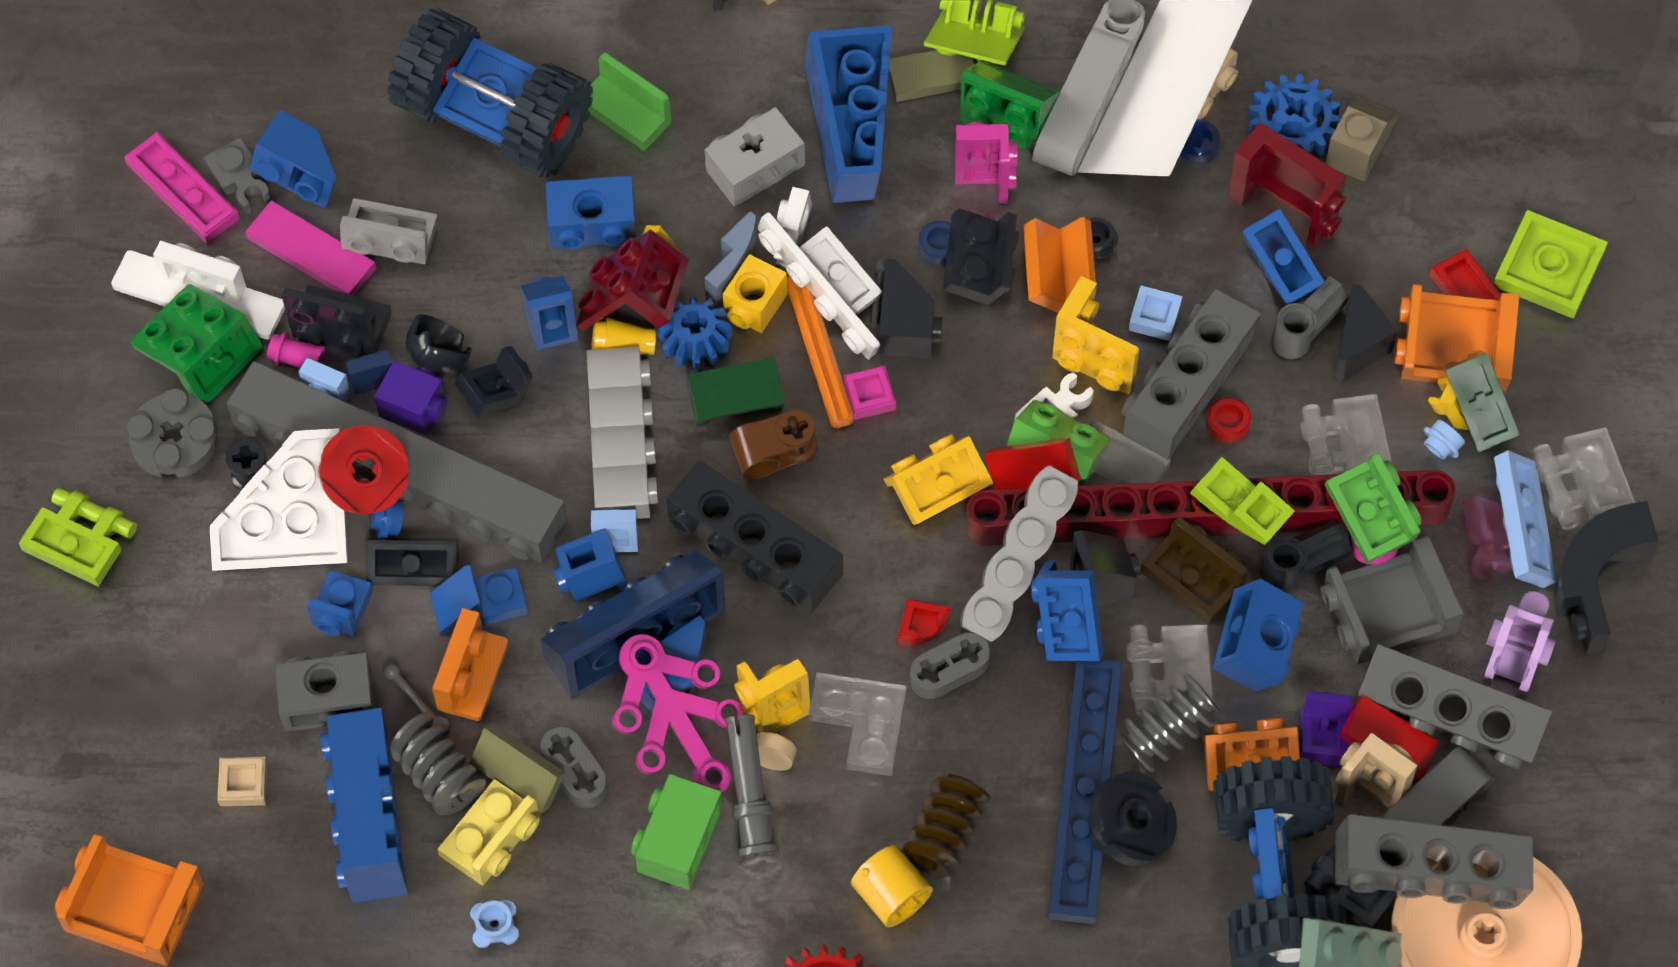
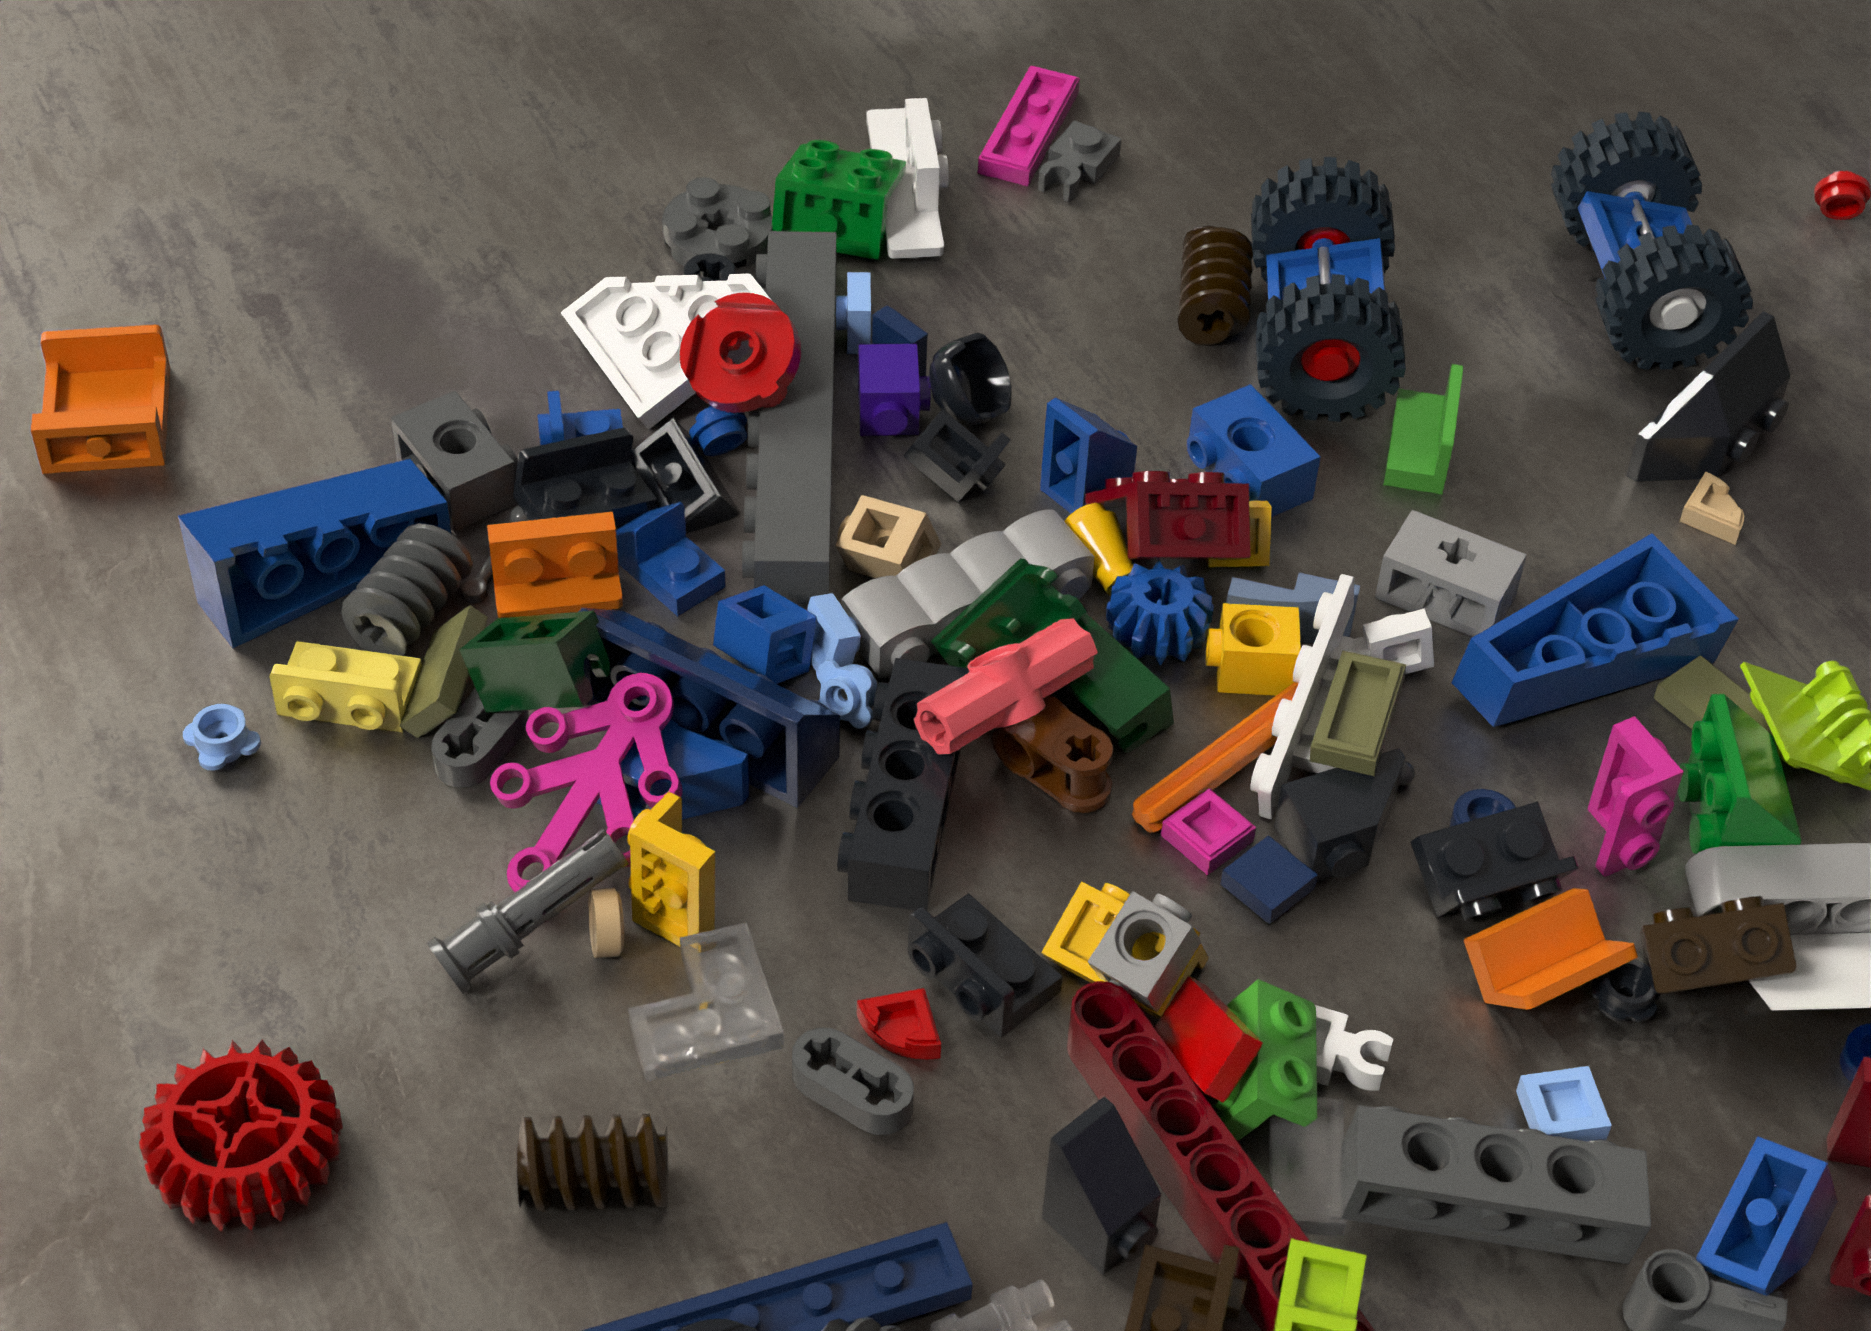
camera: 60 degrees right, 15 degrees down
lime plate [19,487,137,587] -> none
tan tile [218,757,268,806] -> none
dark pink tile [245,201,376,296] -> none
blue slope [249,110,337,209] -> none
dark pink pin [267,332,326,368] -> none
black bracket [282,285,392,356] -> none
light grey bracket [340,198,438,265] -> none
bright green brick [631,774,723,890] -> none
yellow piece [851,845,933,928] -> none
light grey brick [961,466,1078,642] -> none
blue bracket [1032,560,1104,661] -> none
yellow bracket [1052,276,1139,395] -> none
red tile [1206,397,1252,443] -> none
none -> dark green hinge [459,610,610,712]
none -> black bracket [513,427,657,526]
none -> light blue plate [816,660,877,729]
none -> tan brick [835,495,941,578]
none -> black bracket [907,893,1063,1037]
none -> coral piece [914,618,1098,754]
none -> dark green hinge [931,558,1087,668]
none -> light grey brick [1088,891,1201,1013]
none -> dark brown piece [1177,225,1253,346]
none -> dark blue tile [1221,835,1318,924]
none -> olive tile [1310,650,1406,776]
none -> dark brown bracket [1639,896,1797,994]

